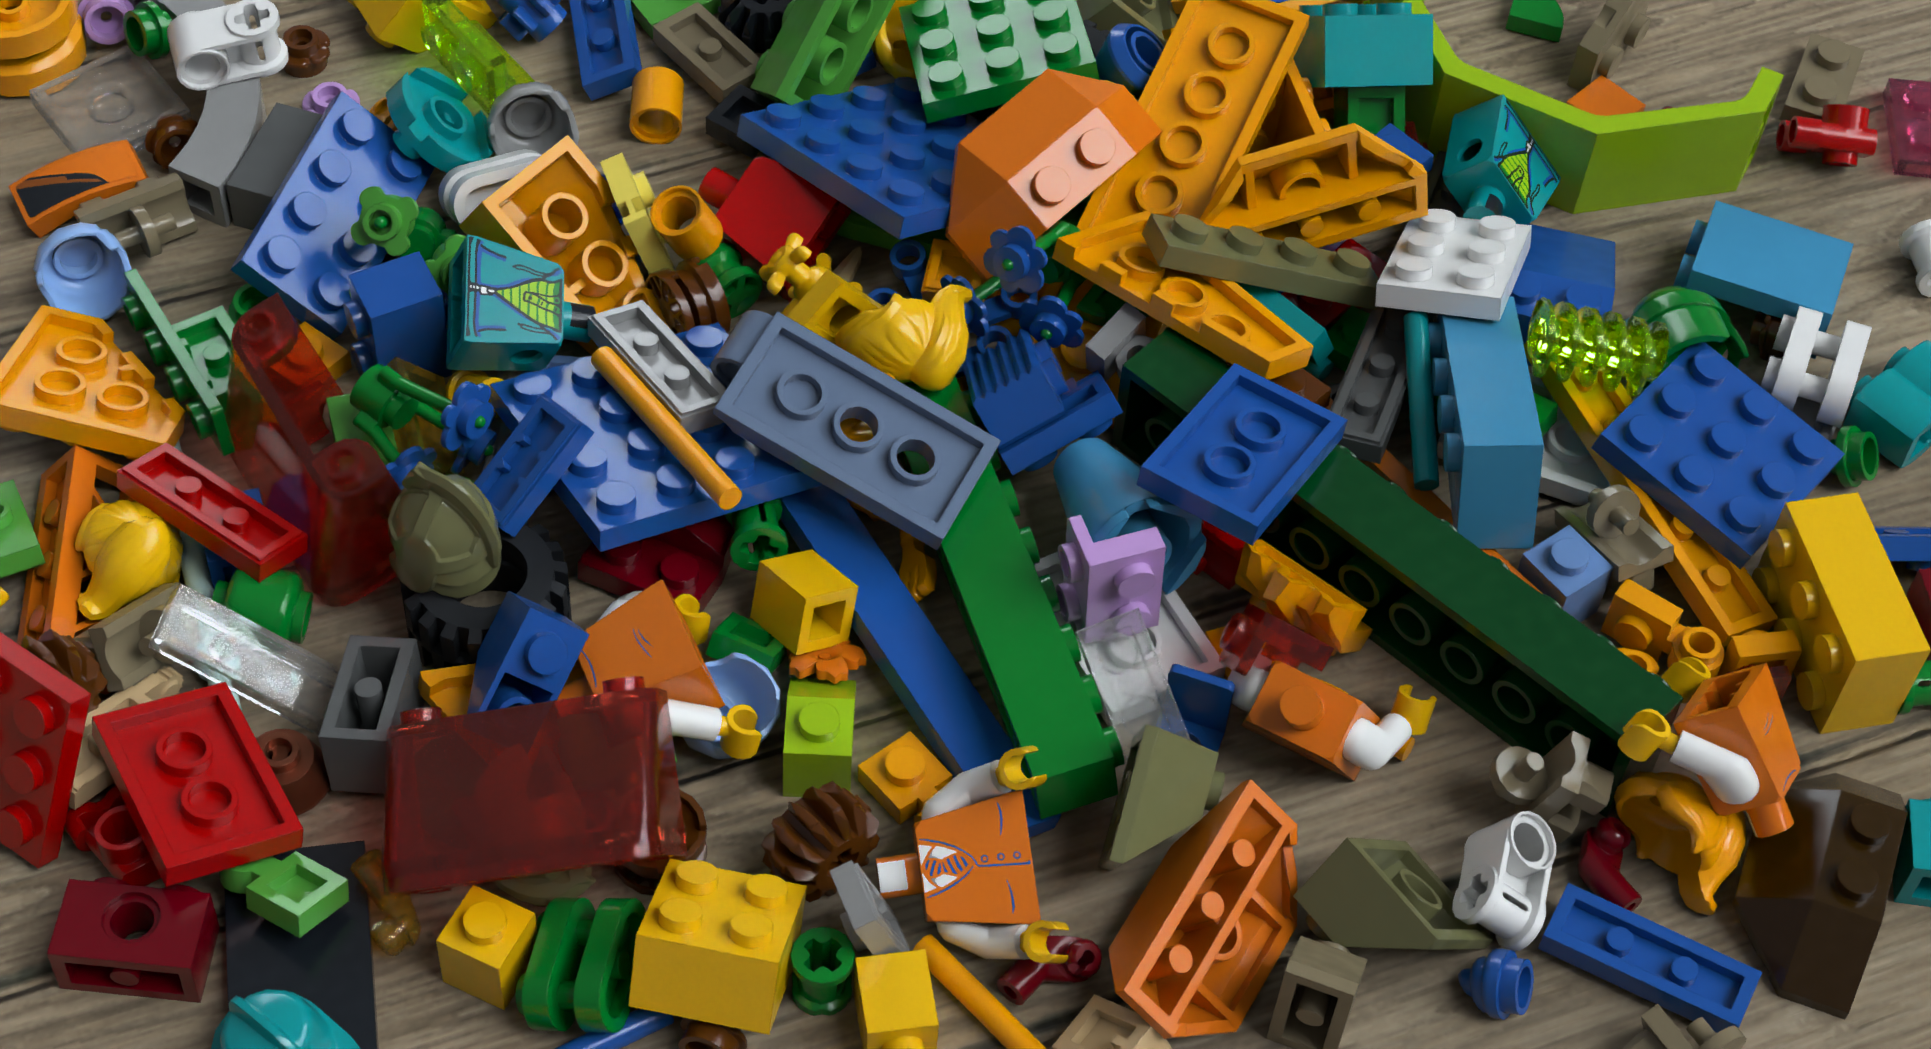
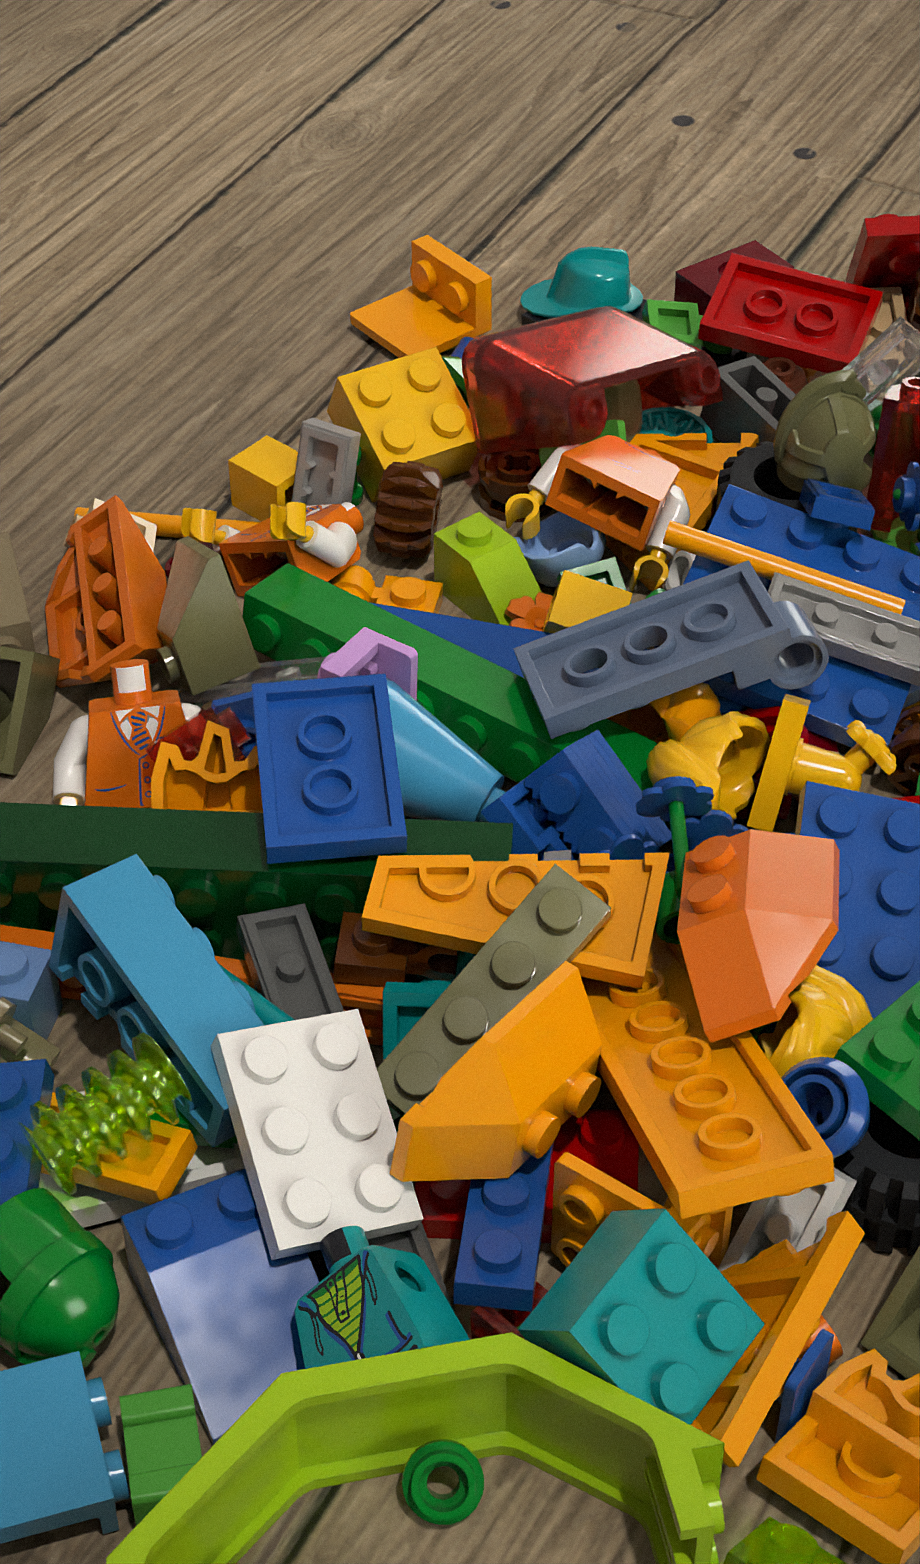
camera: 145 degrees right, 10 degrees down
blue slope [465,590,590,756] -> none
none -> bright green piece [119,1384,202,1526]

